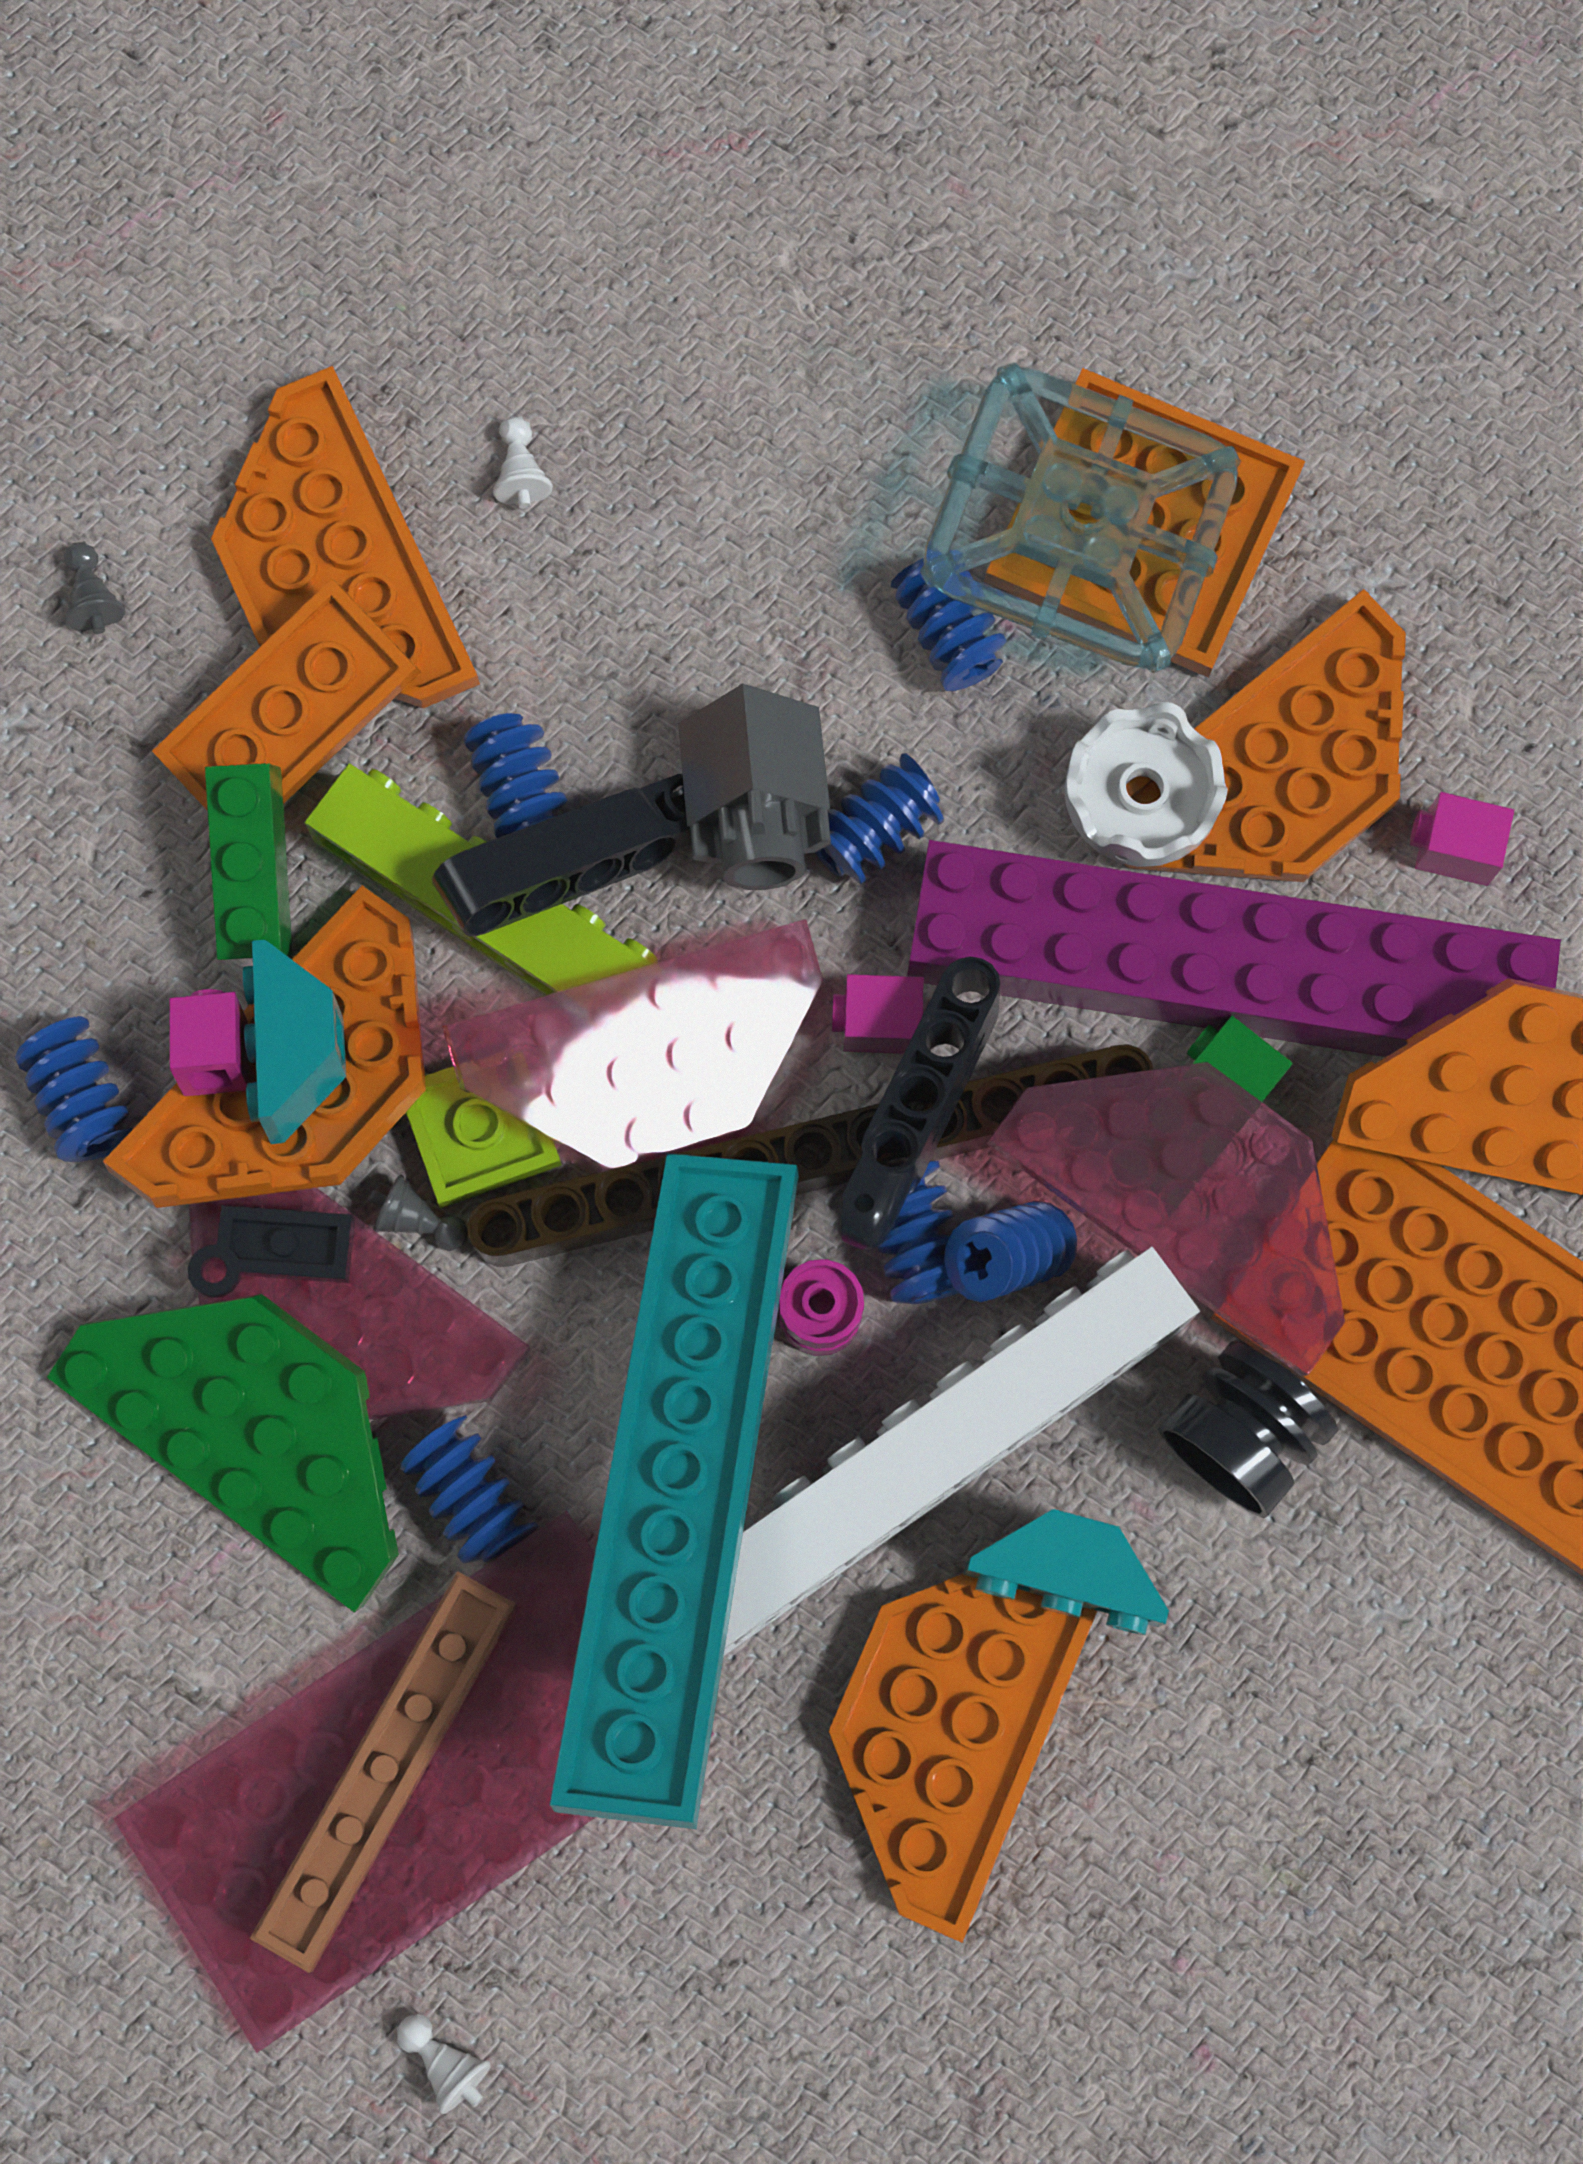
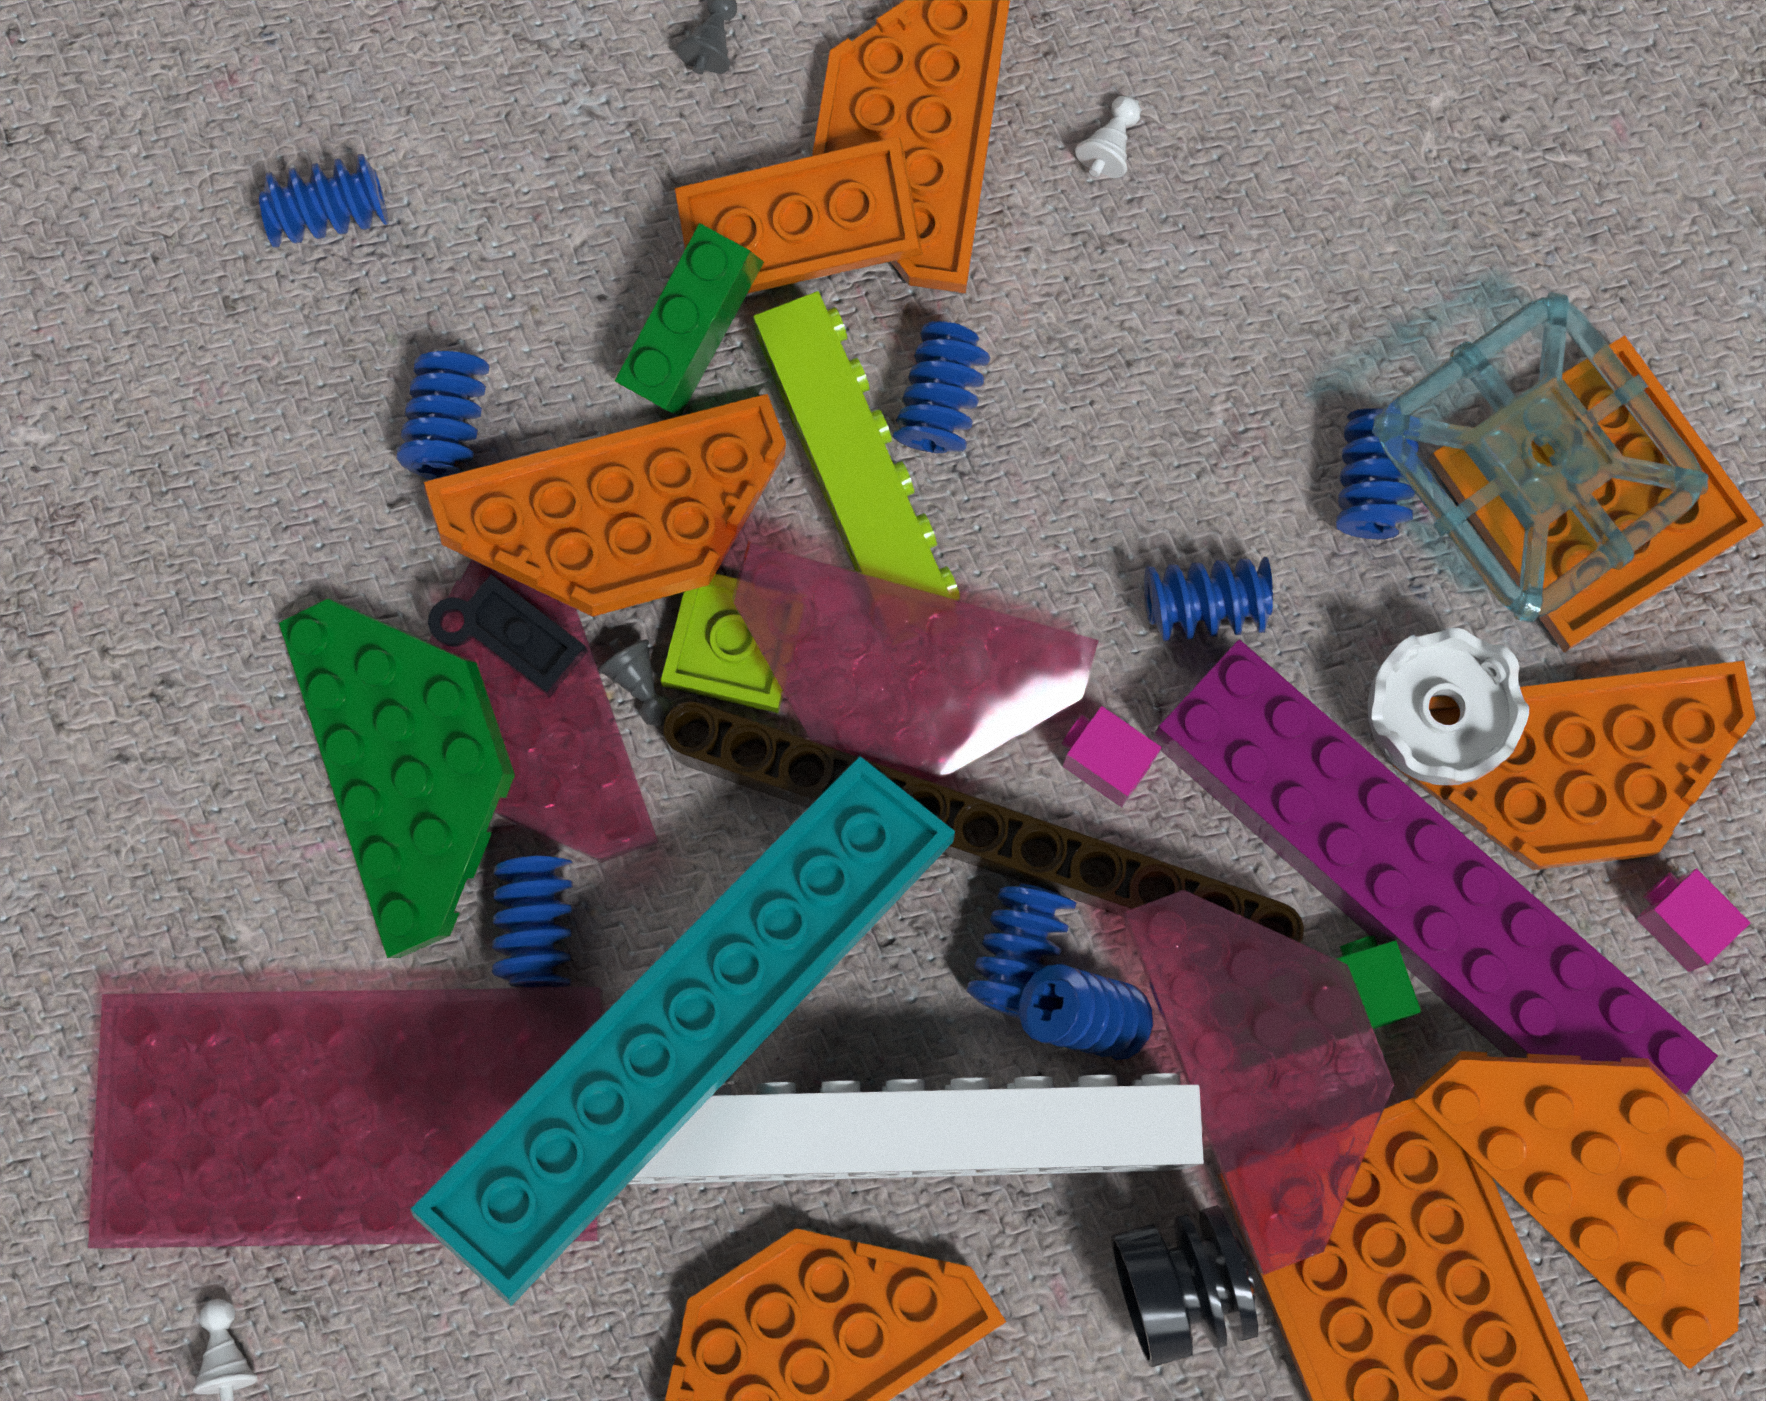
camera: 35 degrees right, 0 degrees up
dark pink brick [169,989,249,1096] -> none
teal slope [243,940,346,1144] -> none
nougat tile [250,1571,517,1973] -> none
black piece [432,774,692,936] -> none
dark grey piece [678,683,831,890] -> none
dark pink wheel [779,1259,864,1356] -> none
black piece [842,956,1000,1250] -> none
teal slope [963,1509,1169,1635] -> none

